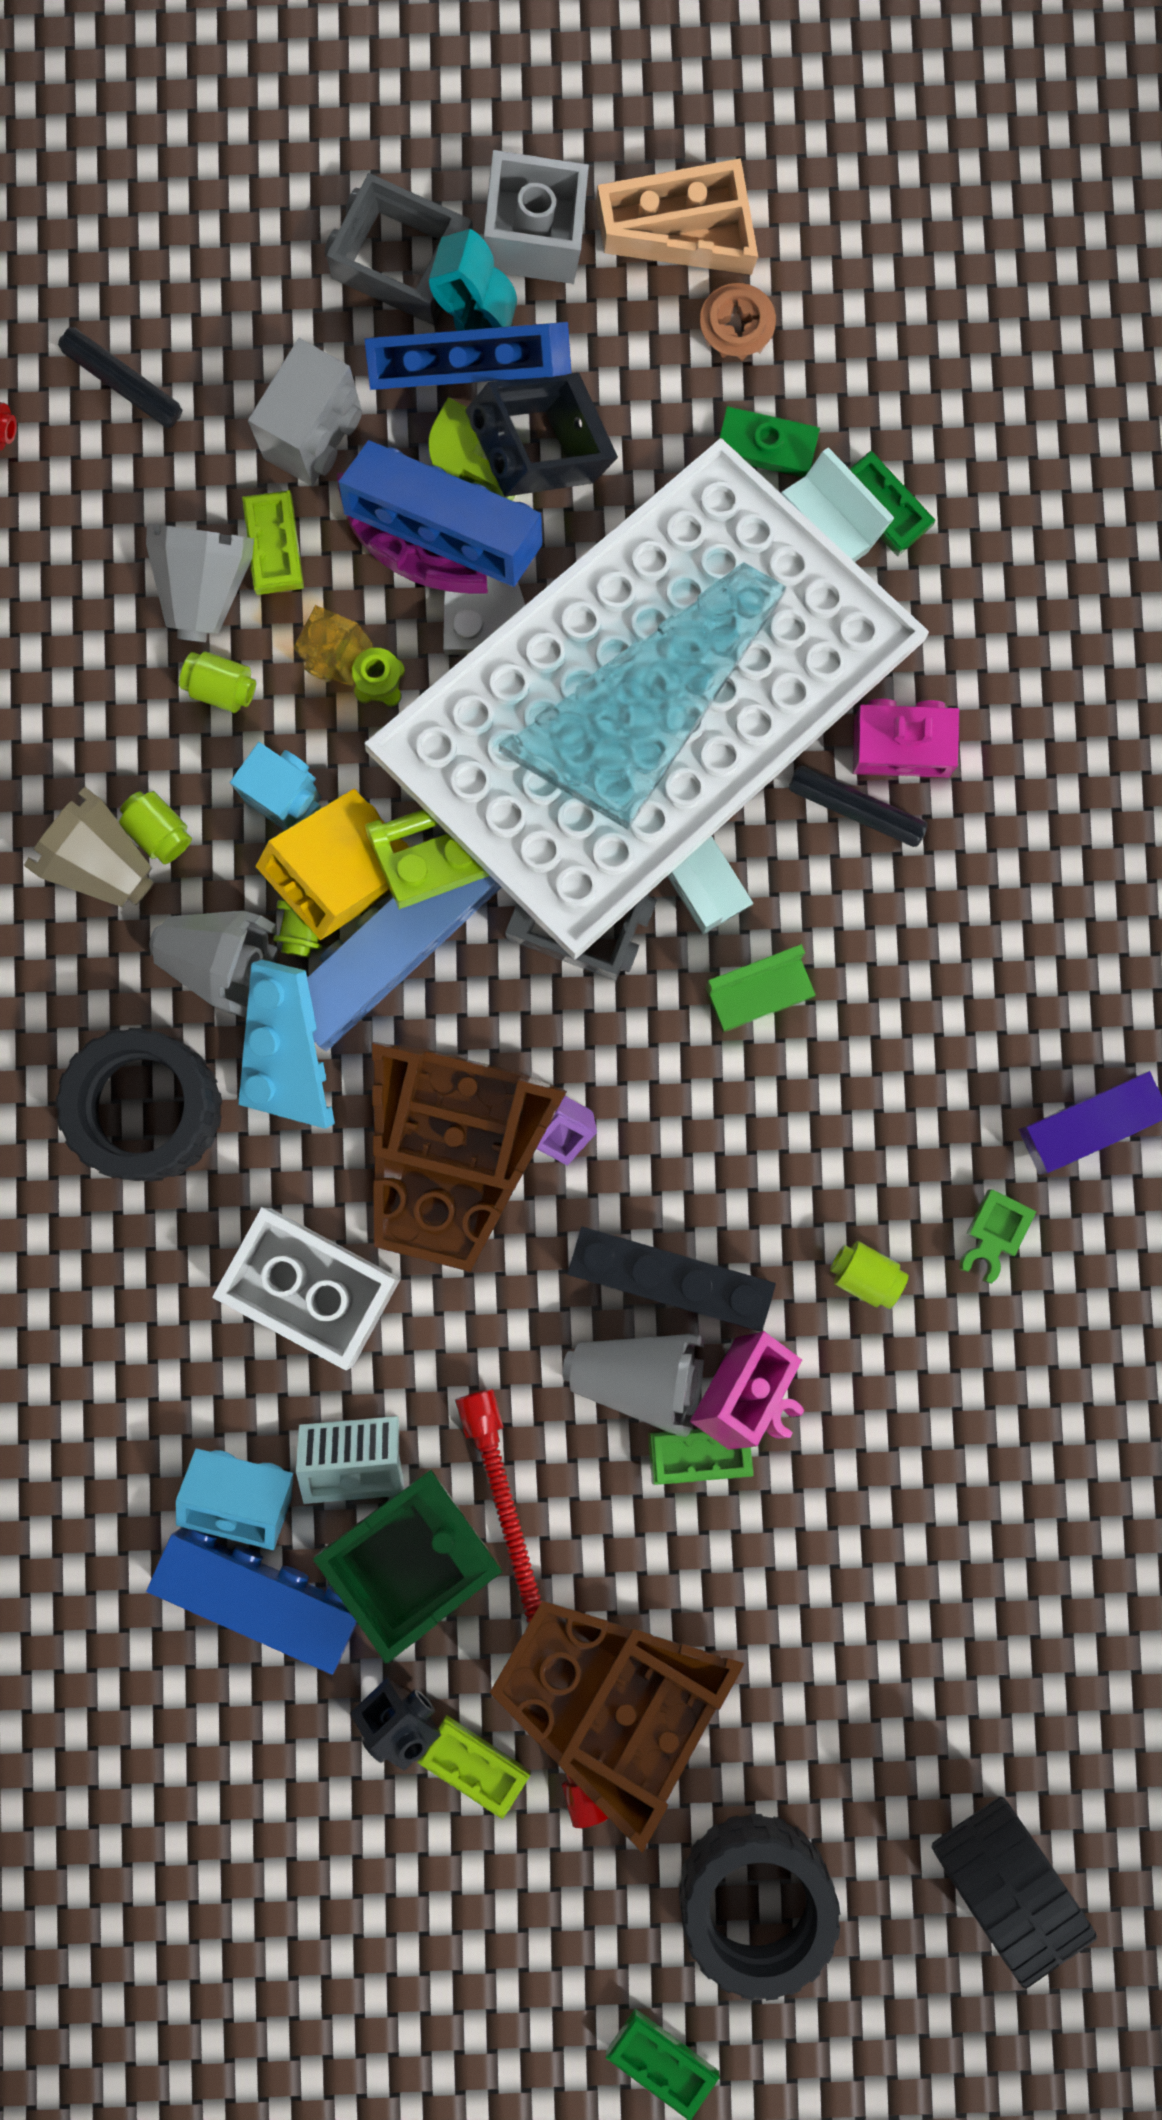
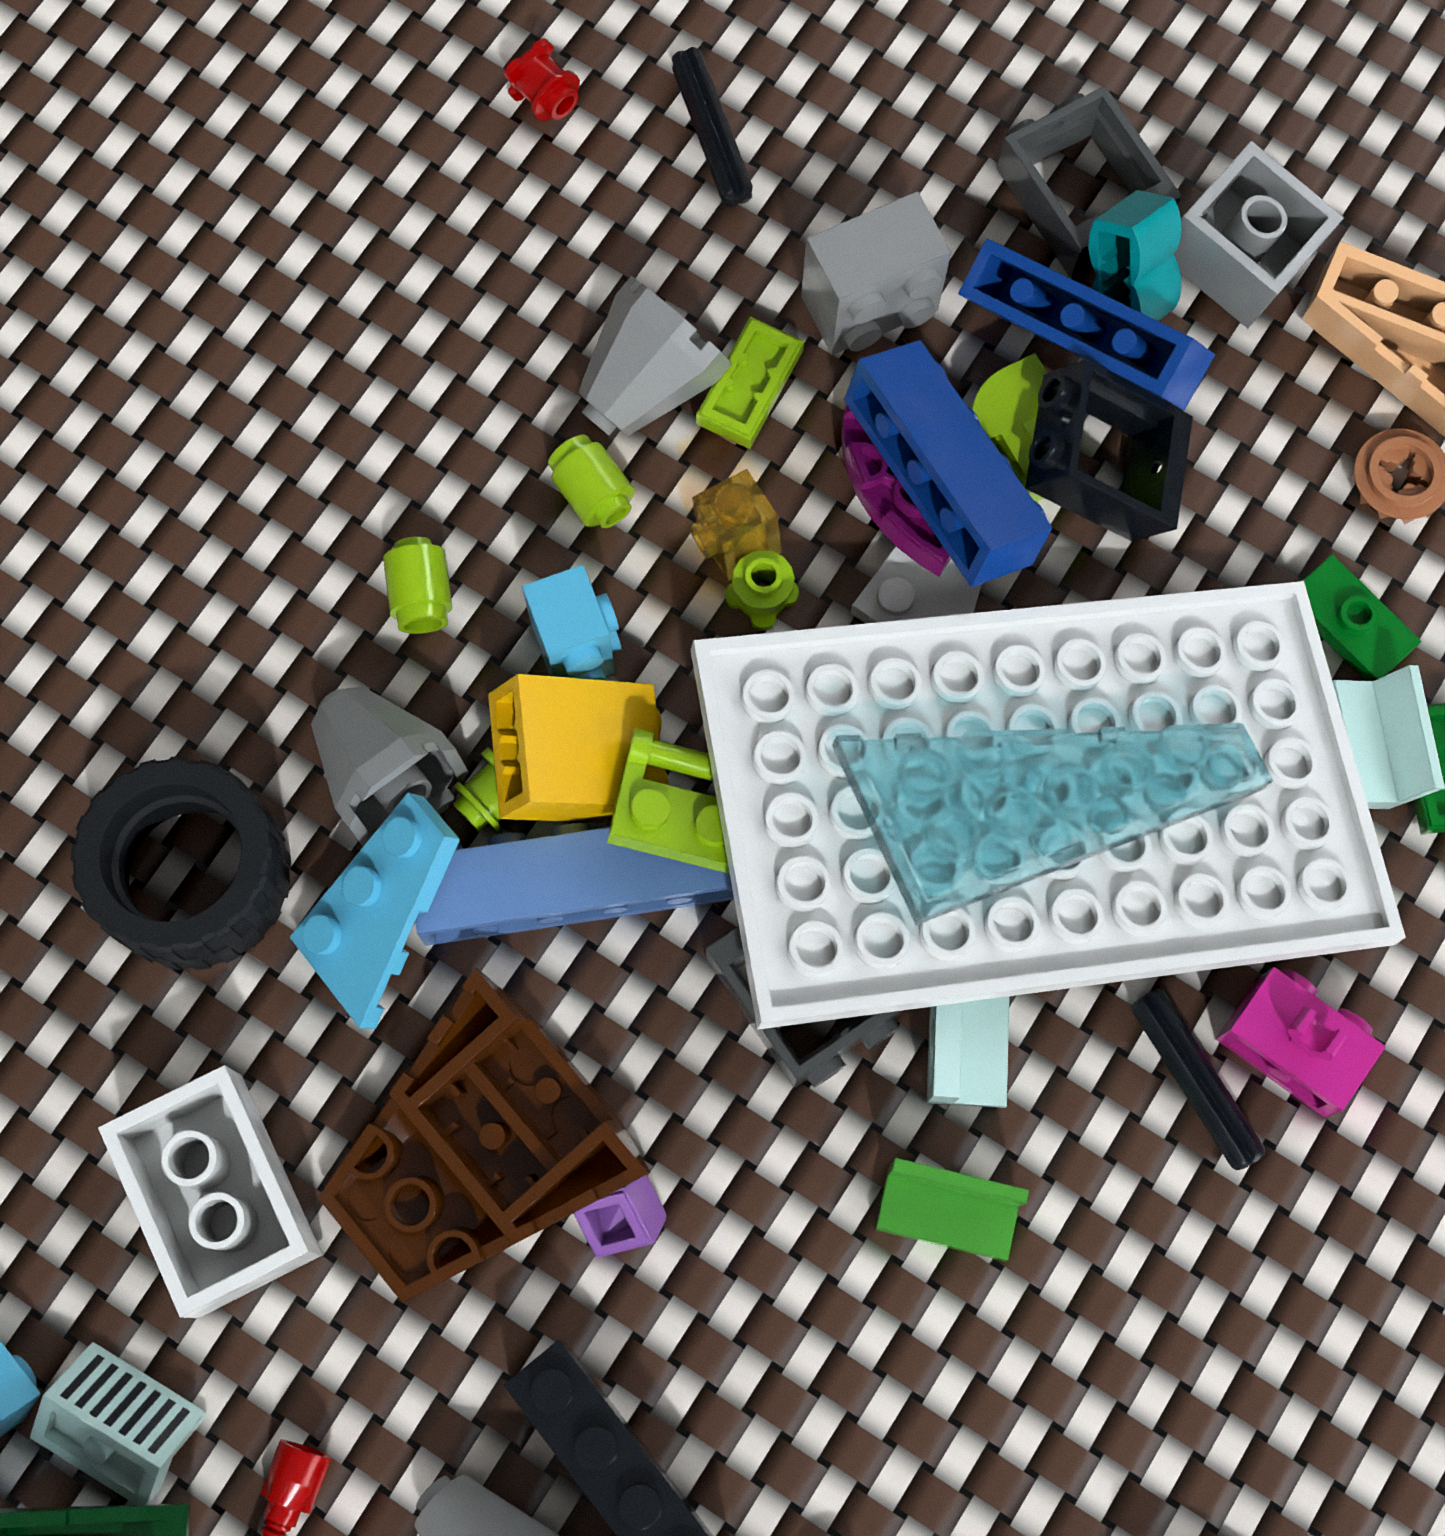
camera: 30 degrees right, 10 degrees down
dark tan cone [24,787,154,907] -> none

